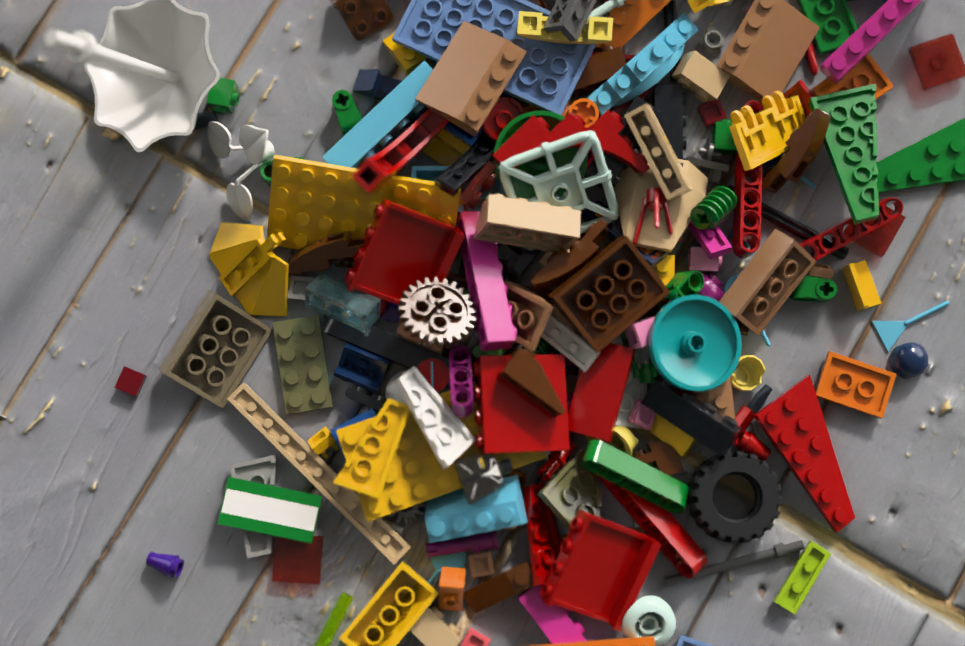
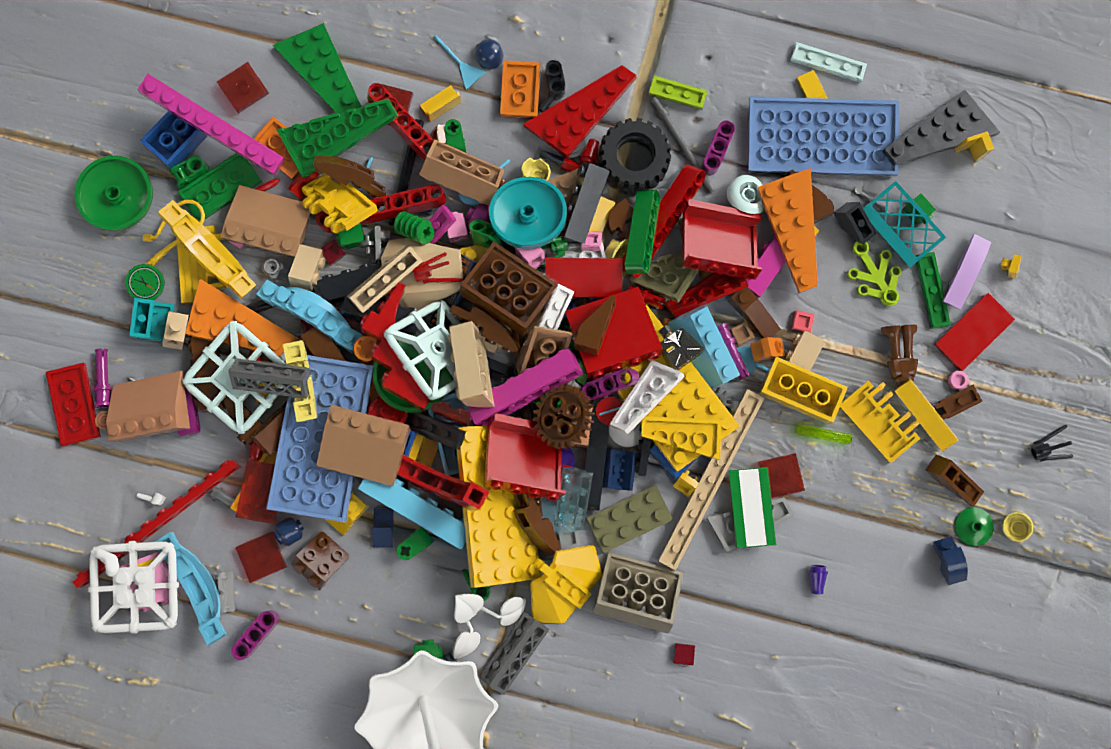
camera: 110 degrees left, 0 degrees up
none -> dark grey fence [479,612,549,695]
none -> black beam [538,60,565,112]
none -> magenta beam [702,120,735,175]

